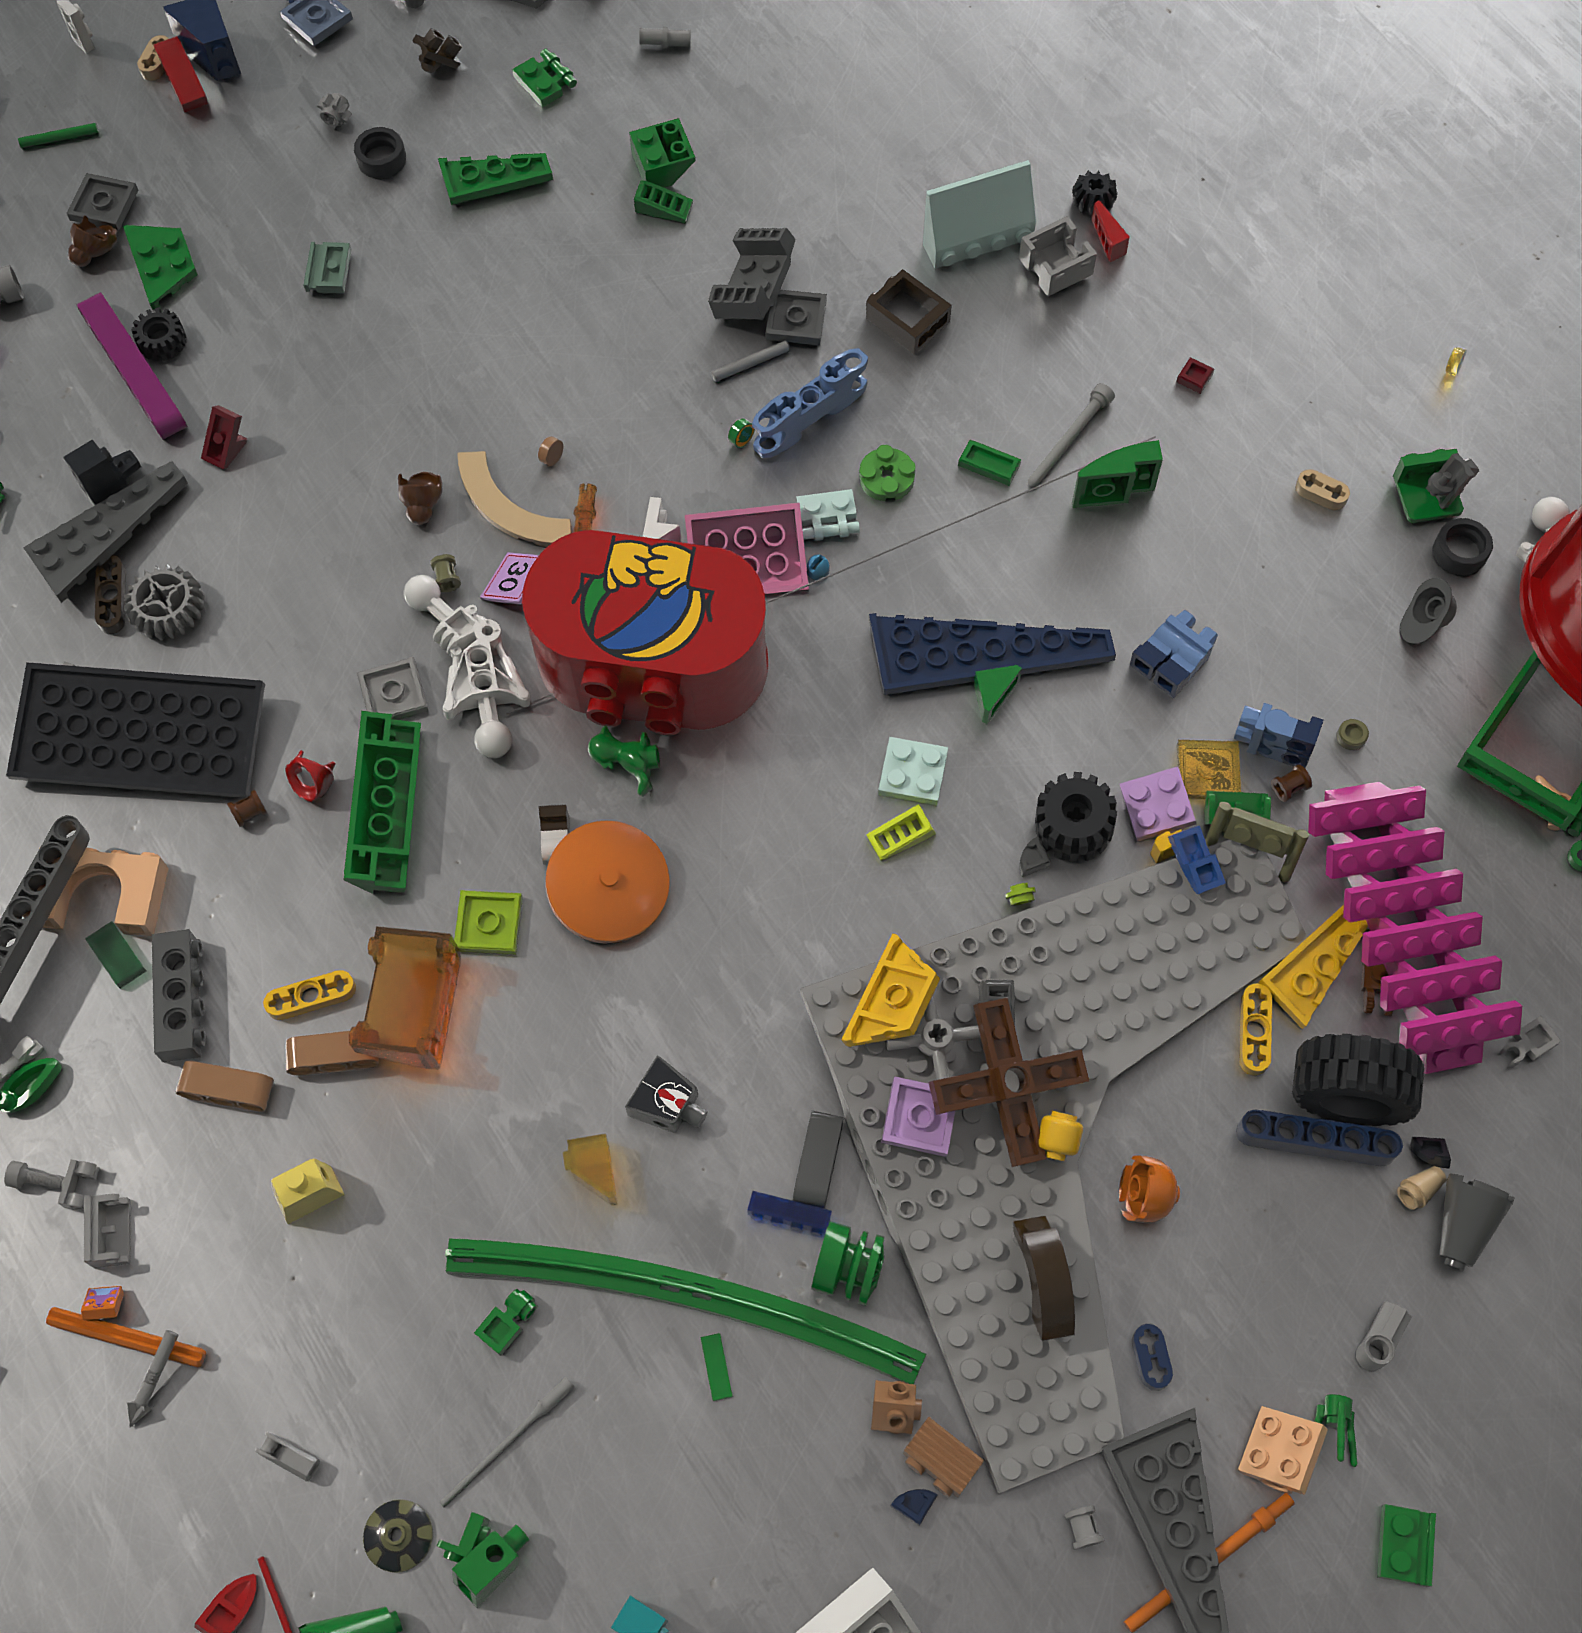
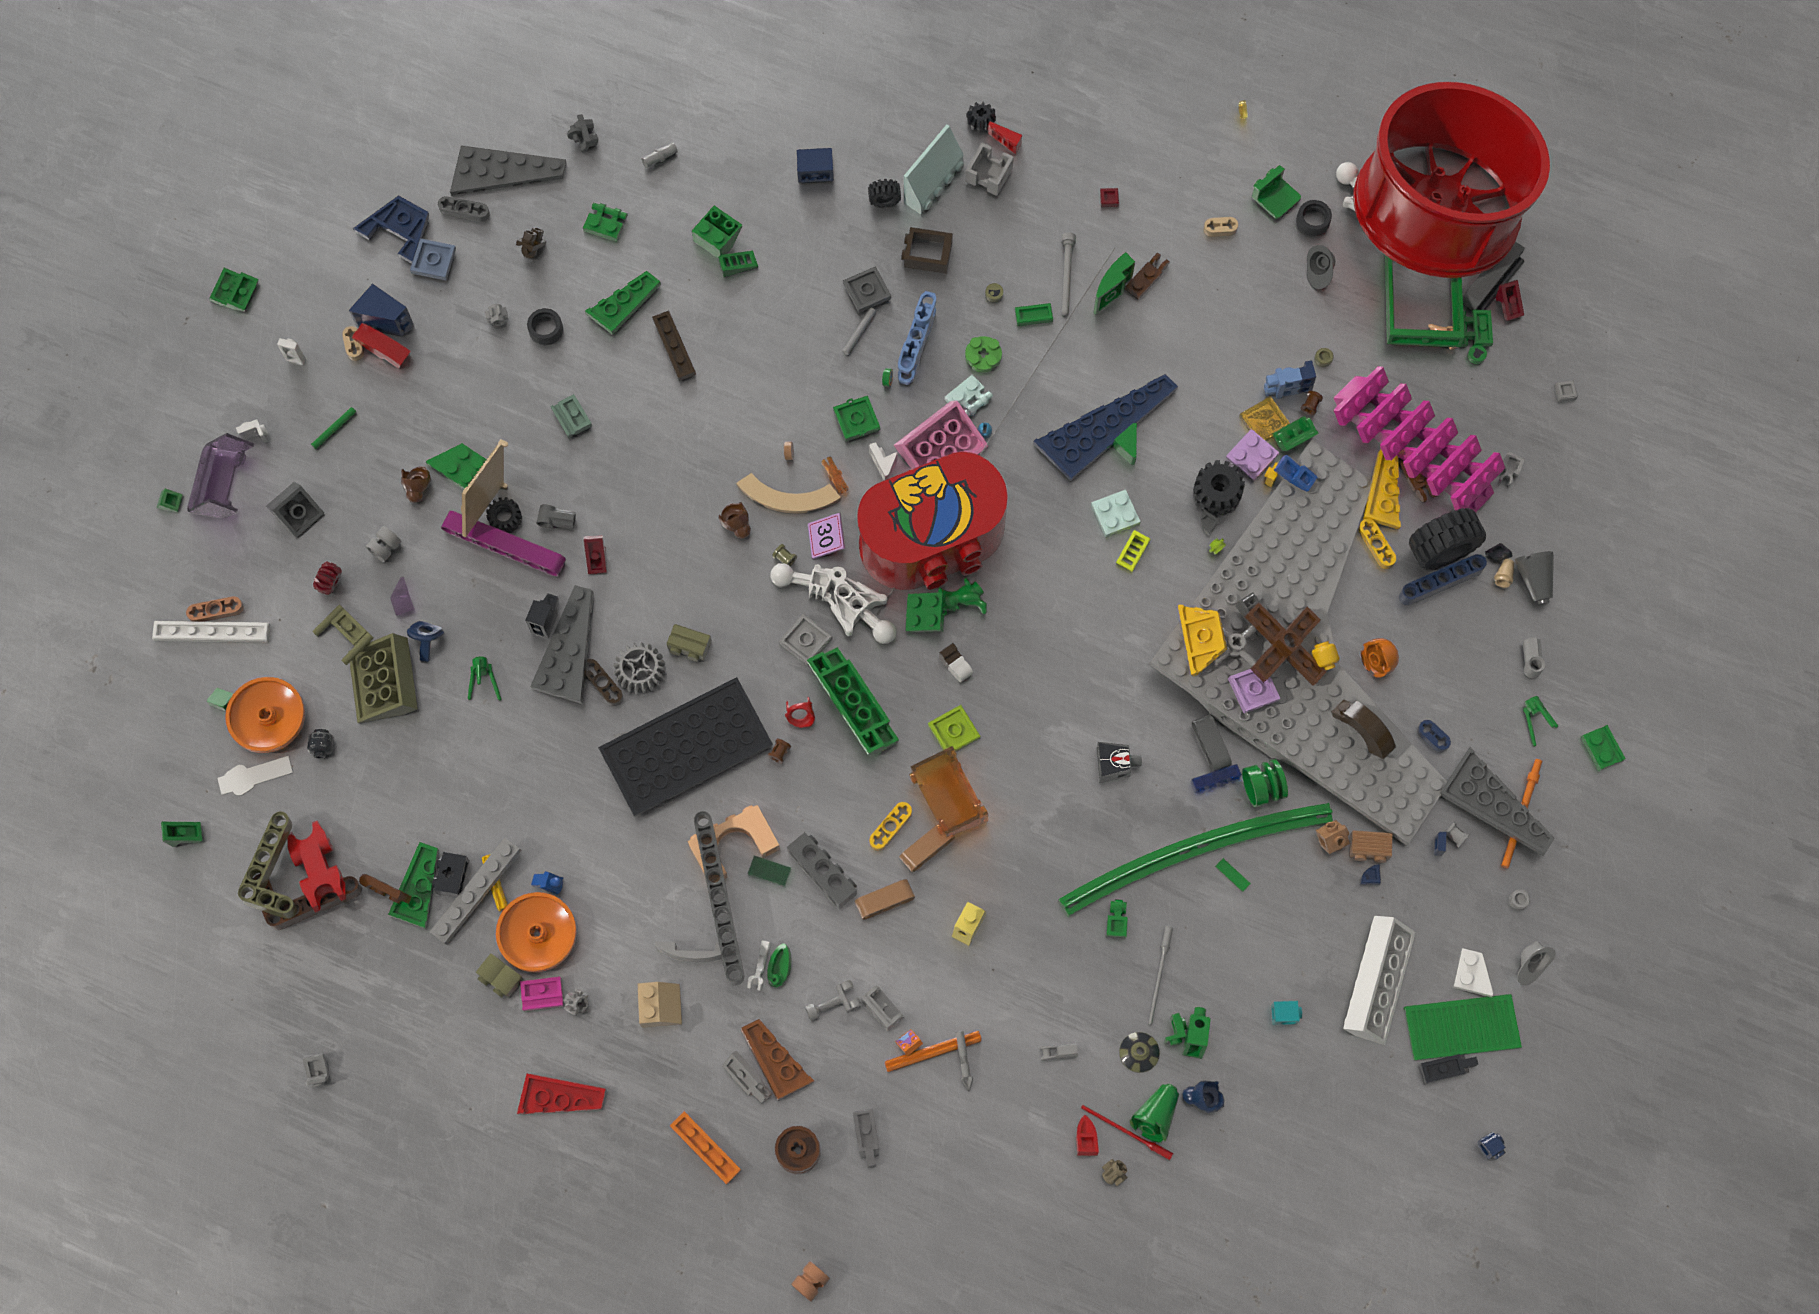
camera: 35 degrees left, 5 degrees up
dark grey plate [66,173,138,231] -> none
orange dish [545,821,670,944] -> none
clear yellow slope [563,1133,618,1206] -> none
dark grey plate [708,228,796,320] -> none
hips [1130,610,1218,698] -> none
olive plate [1205,802,1309,882] -> none
light nougat plate [1238,1406,1328,1495] -> none
dark grey hips [1426,453,1479,509] -> none
none -> tan door [461,439,508,537]
none -> dark grey piece [536,504,576,529]
none -> dark brown plate [652,310,696,381]
none -> olive brick [667,624,712,662]
none -> dark blue bracket [796,148,834,183]
none -> green plate [833,395,881,442]
none -> black tyre [868,179,901,208]
none -> green plate [905,592,947,633]
none -> olive tile [985,283,1003,302]
none -> reddish brown hinge [1125,253,1170,300]
none -> dark blue tile [1434,832,1446,856]

